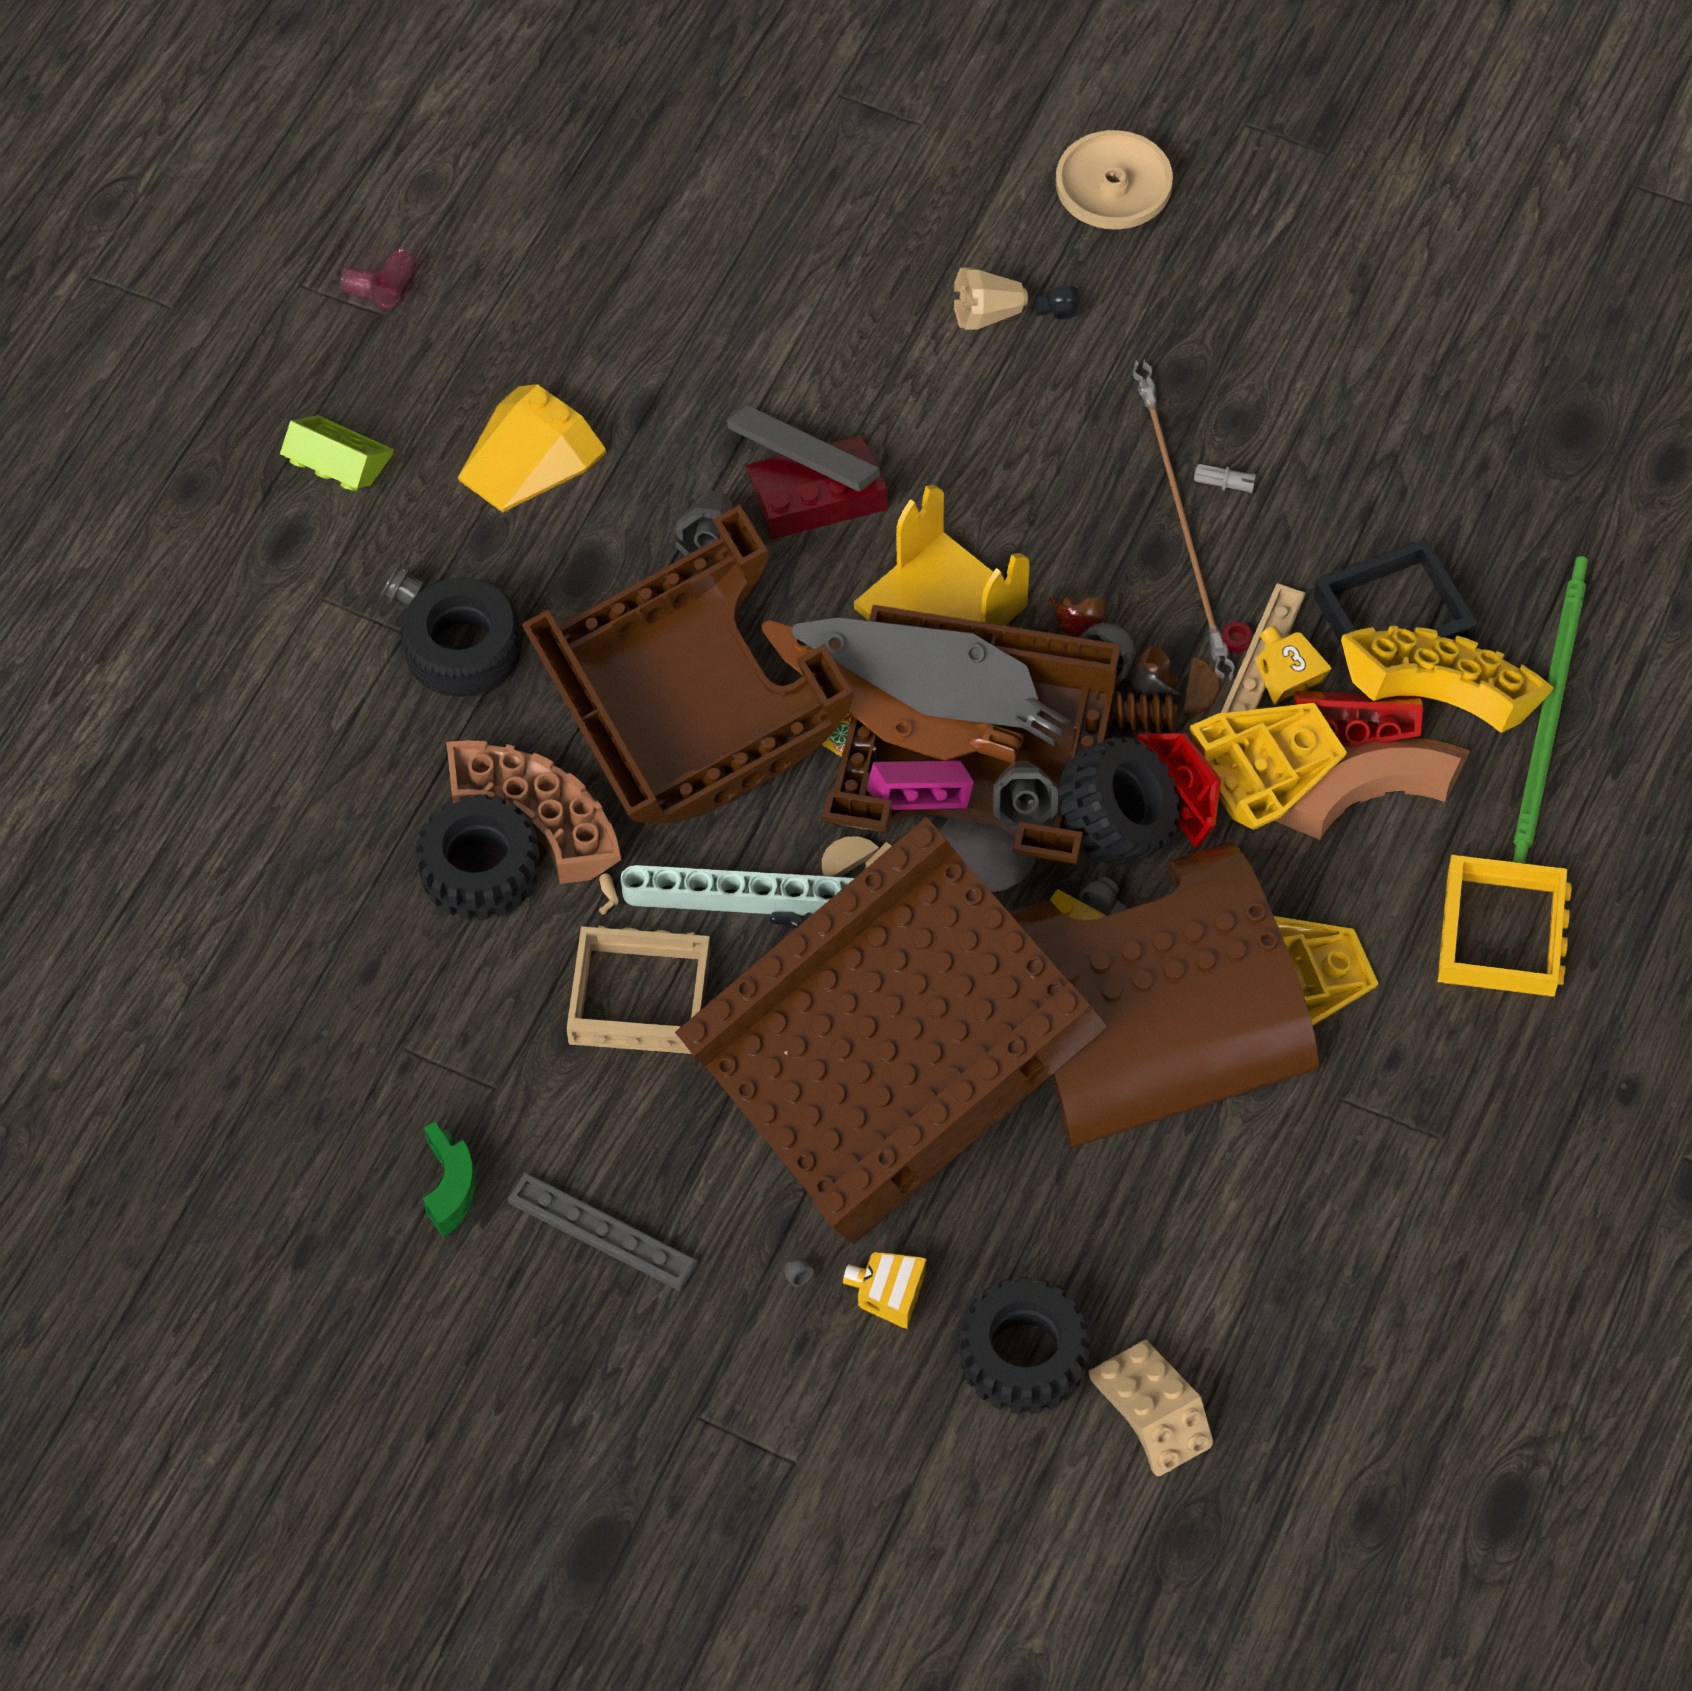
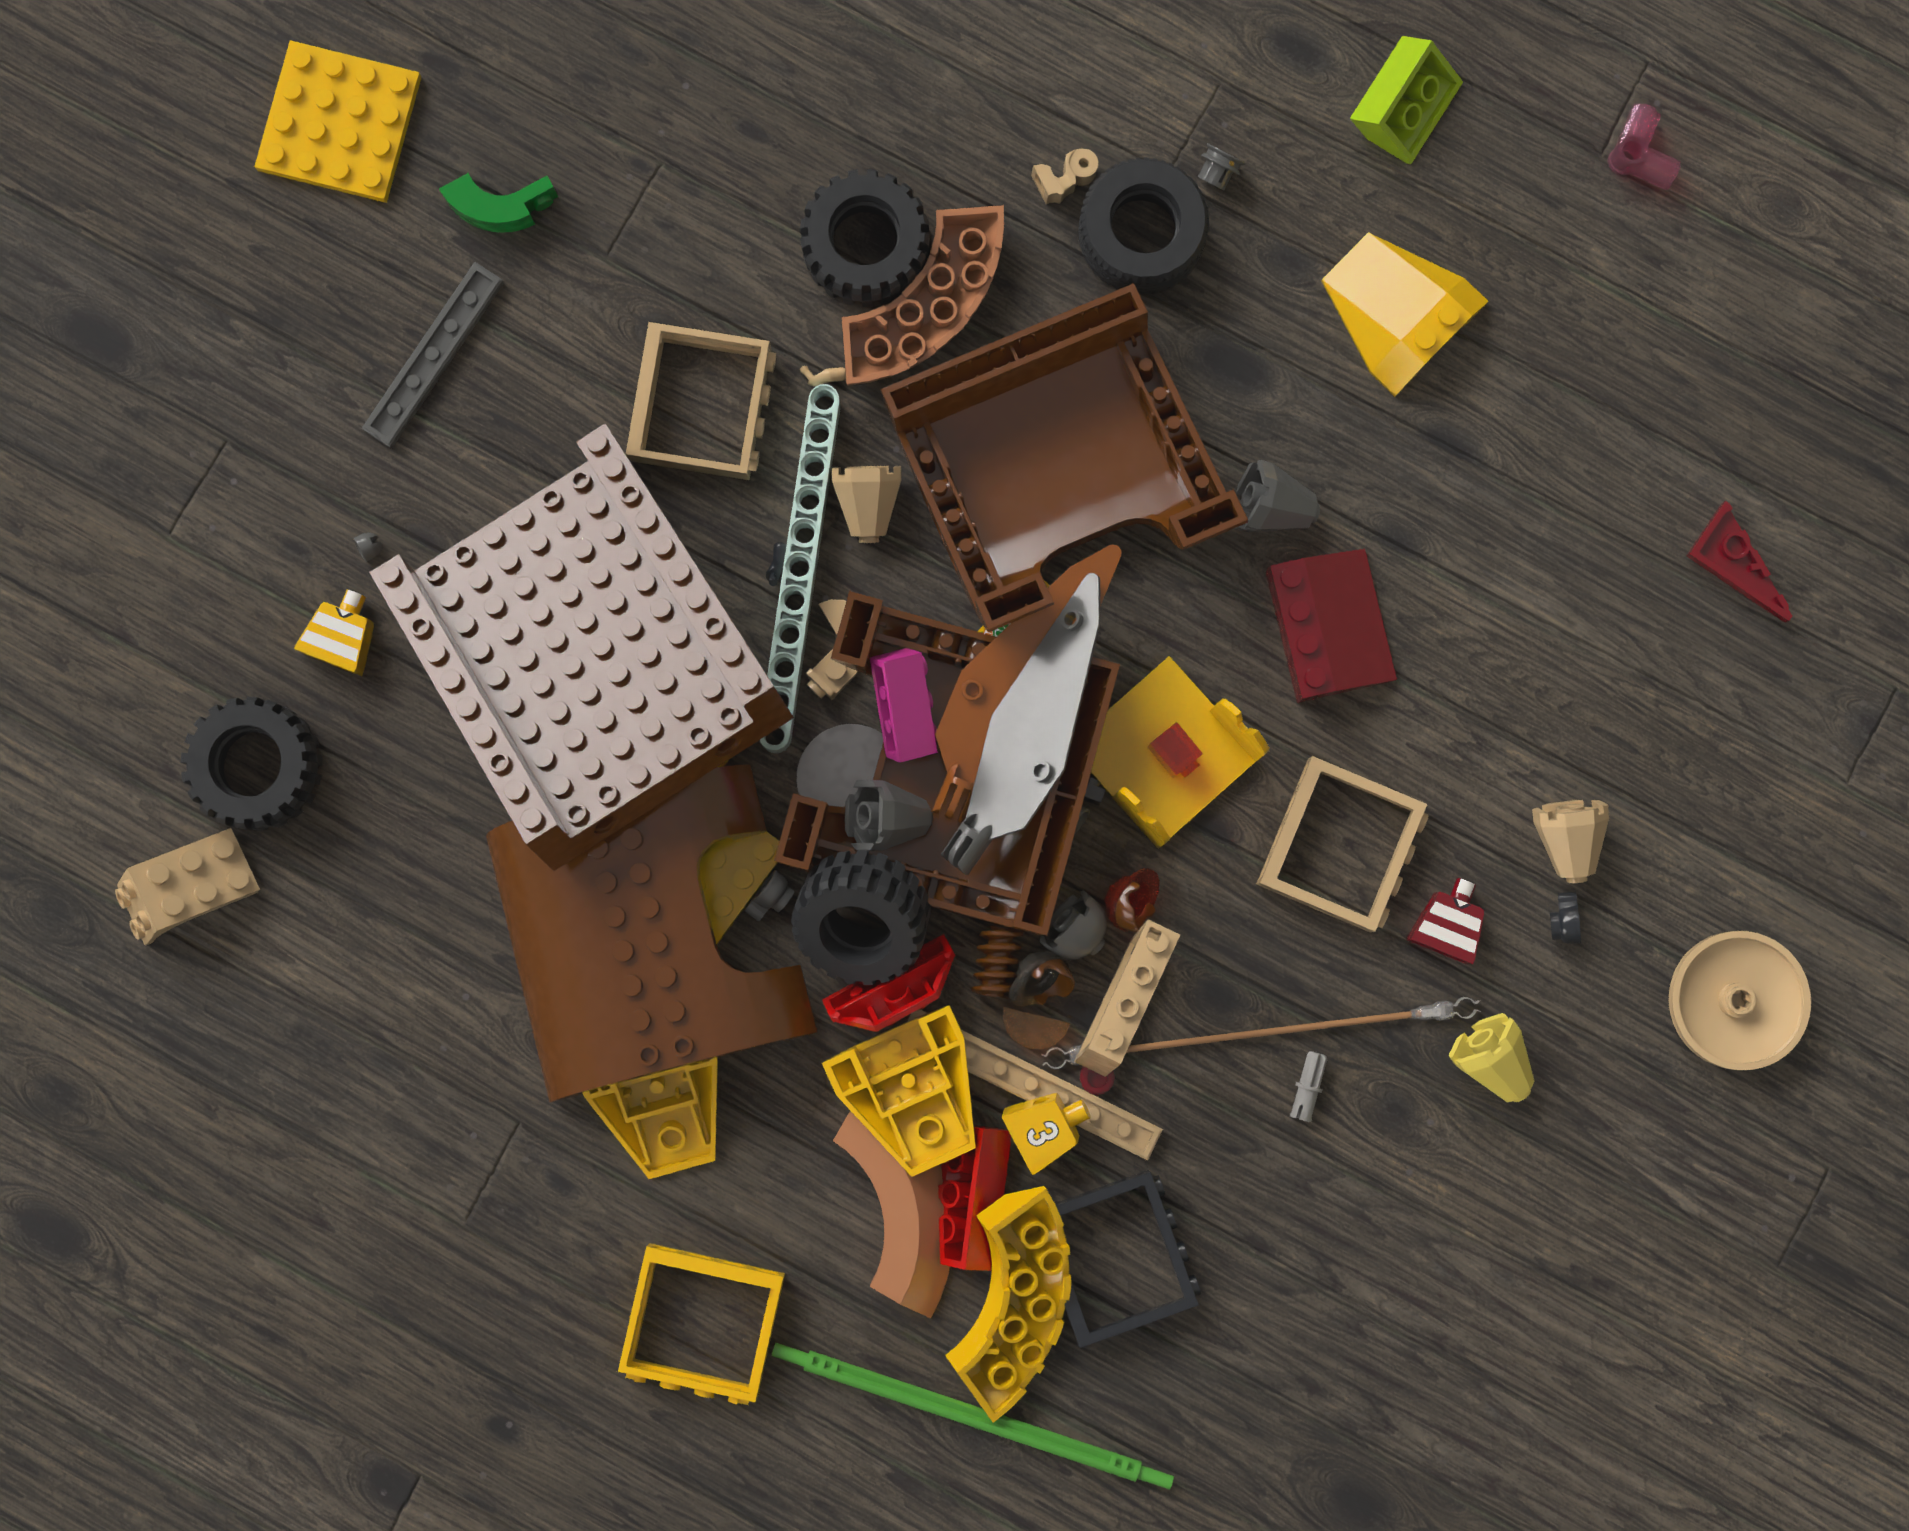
camera: 90 degrees right, 25 degrees up
dark grey tile [727,405,880,492] -> none
none -> yellow plate [254,40,422,203]
none -> tan cone [832,466,902,543]
none -> tan leg [1031,149,1098,205]
none -> tan window [1074,919,1180,1077]
none -> clear red brick [1147,722,1203,778]
none -> tan window [1256,756,1428,932]
none -> dark red torso [1406,878,1484,965]
none -> light yellow cone [1449,1013,1534,1103]
none -> dark red wing [1686,501,1793,623]

